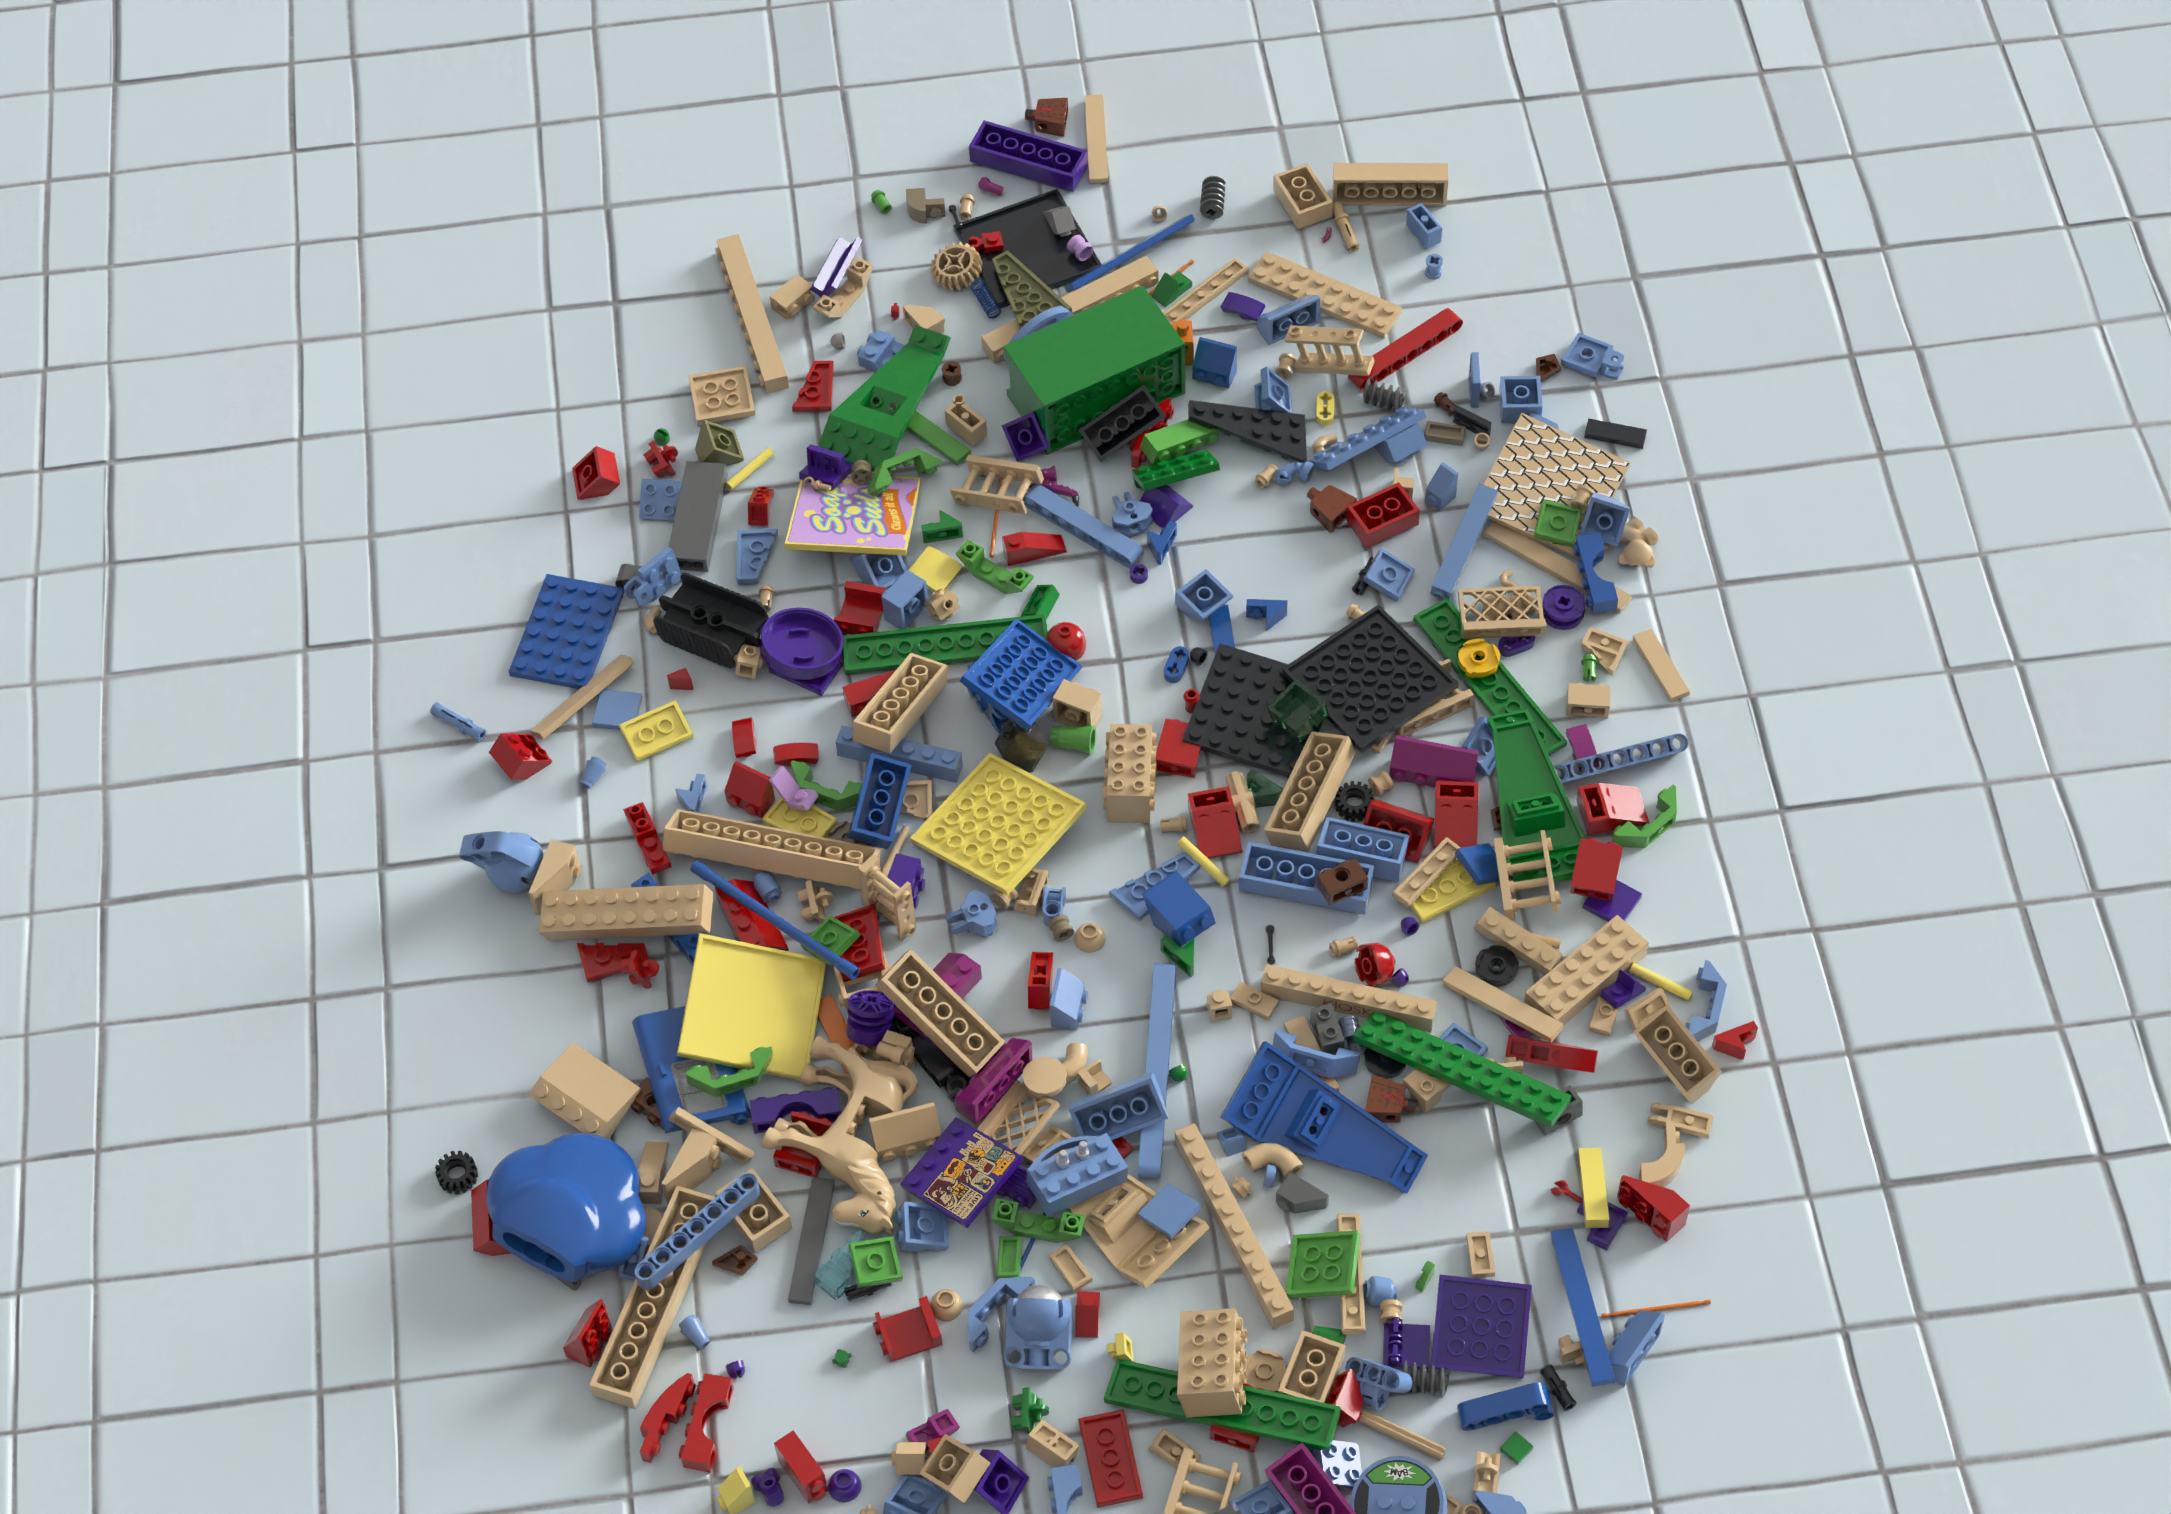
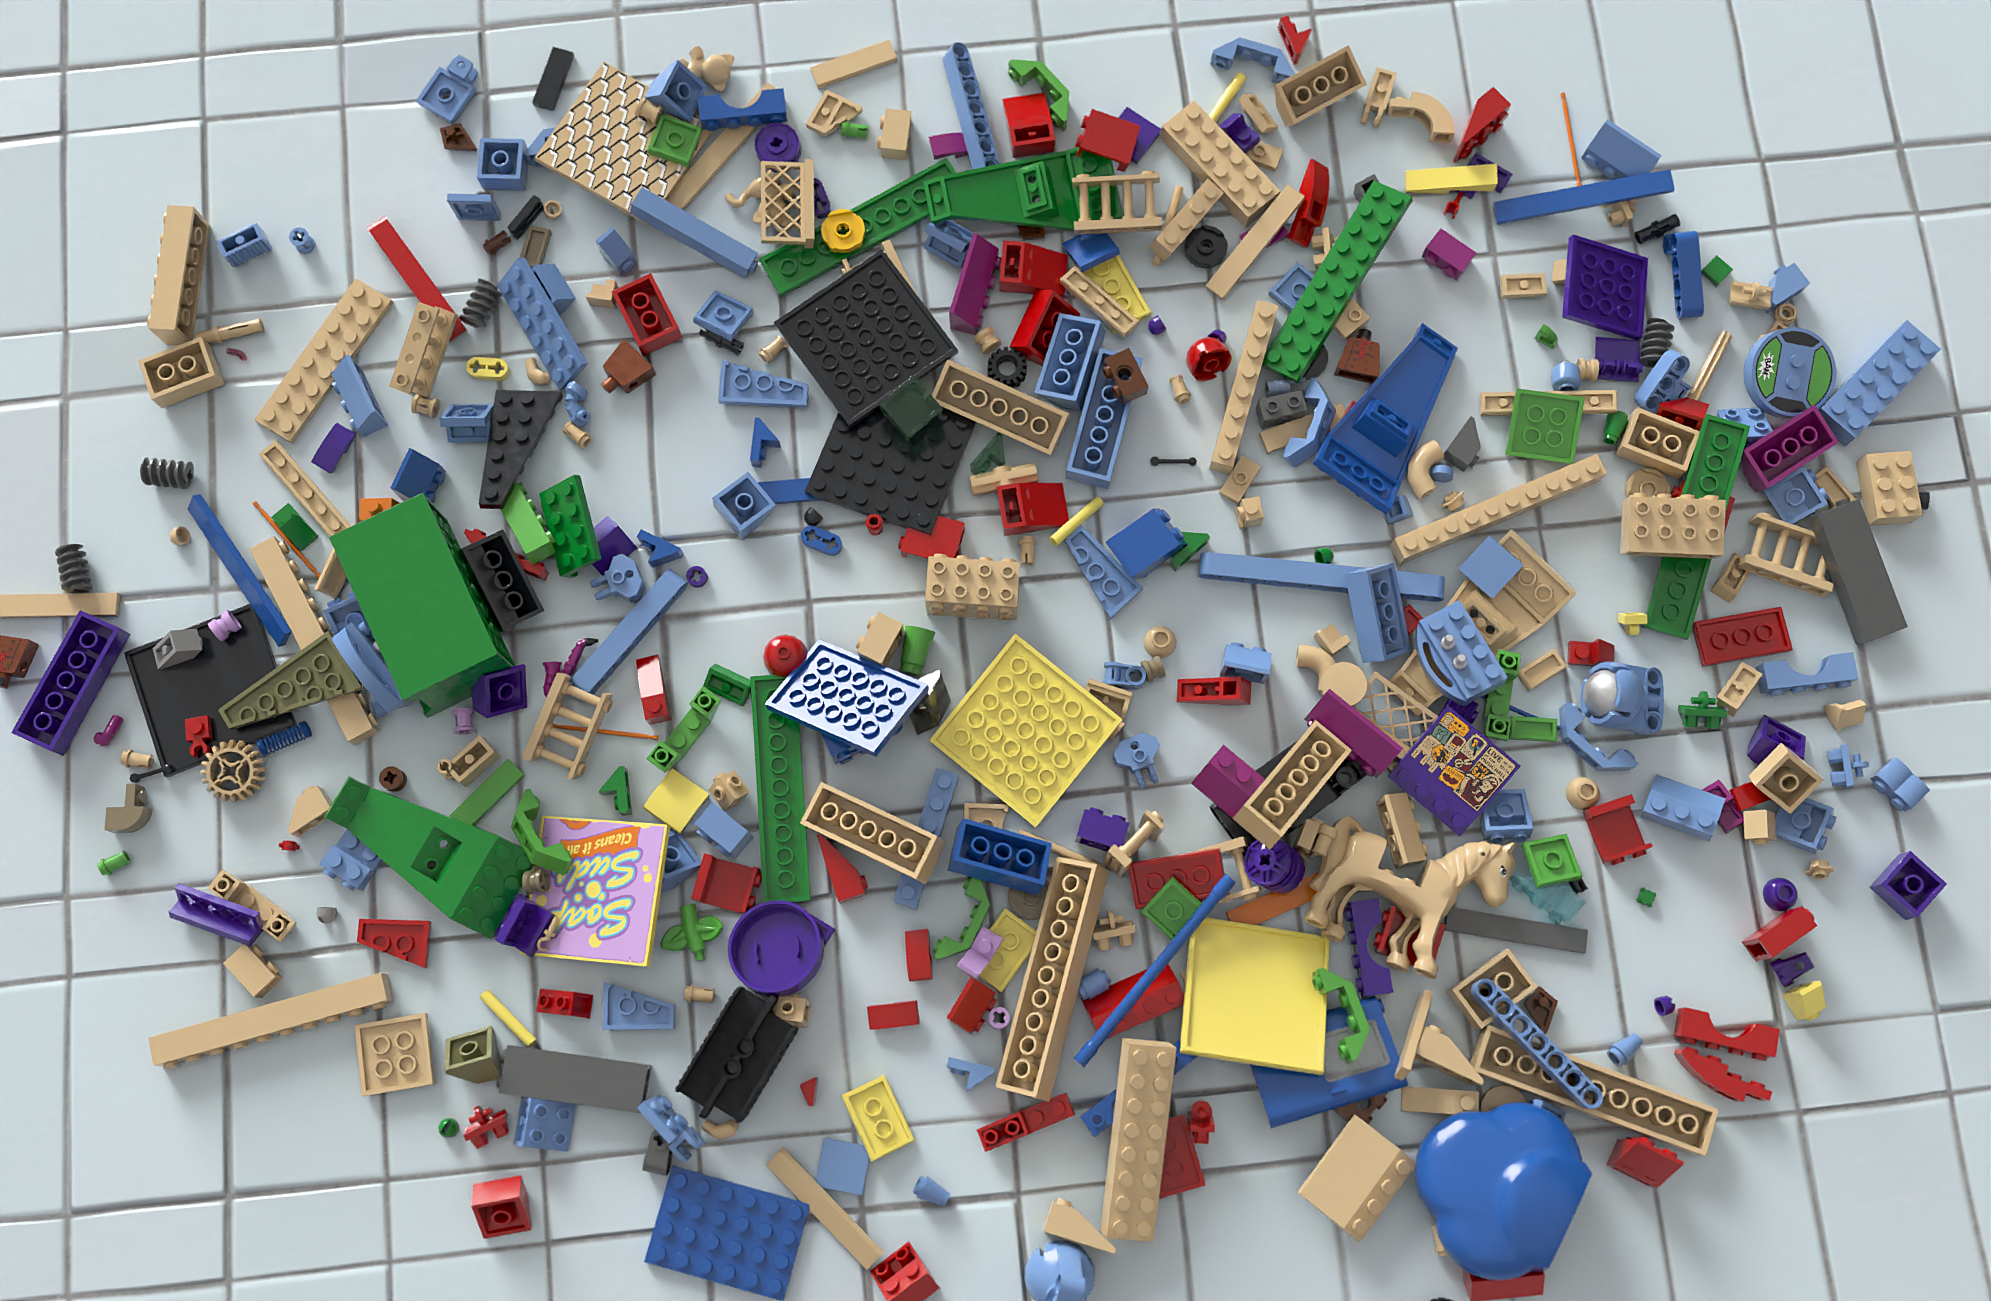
camera: 90 degrees left, 20 degrees up
none -> dark grey piece [55,544,93,594]
none -> lavender bush [452,708,475,735]
none -> bright green plant [660,904,723,961]
none -> medium blue wing [718,360,809,408]
none -> lavender bush [989,1007,1010,1029]
none -> magenta brick [1422,228,1476,280]
none -> medium blue slope [1641,775,1725,842]

